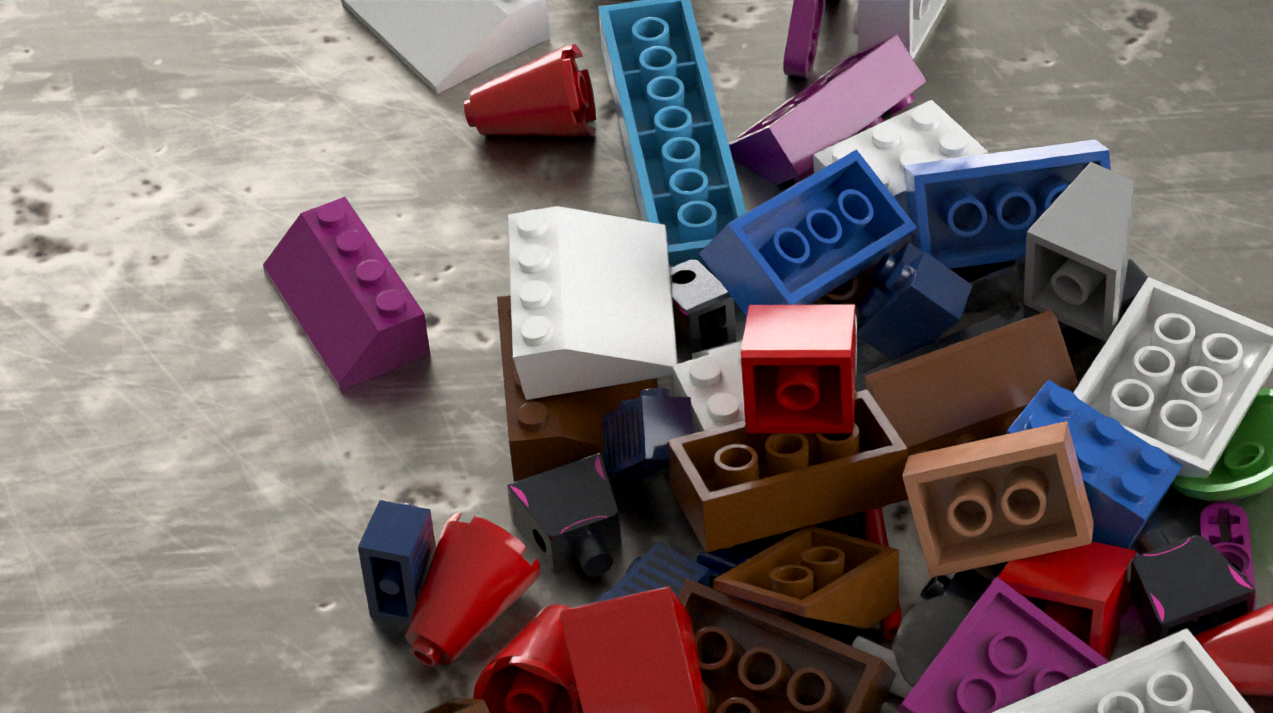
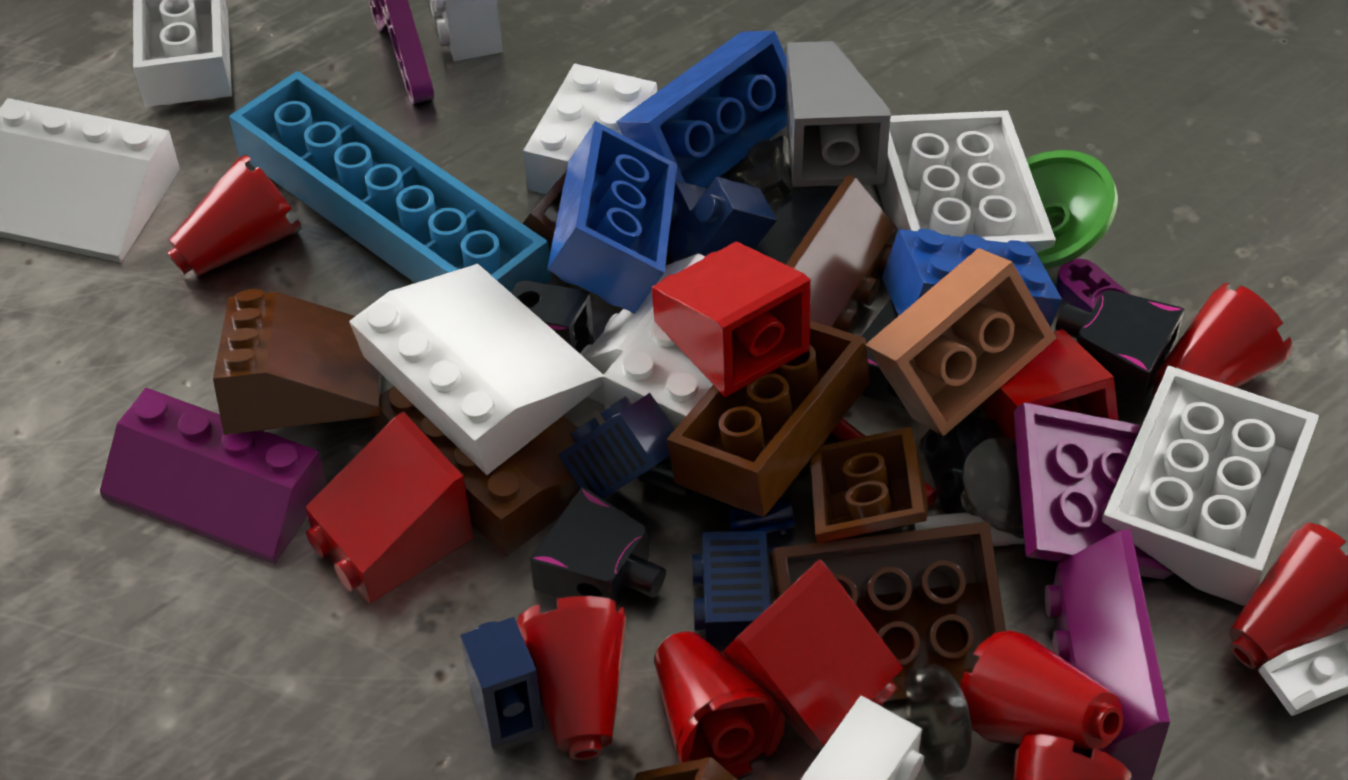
camera: 40 degrees left, 5 degrees up
slope [728,34,927,186] -> none
none -> reddish brown slope [213,289,381,435]
none -> red slope [305,412,474,604]

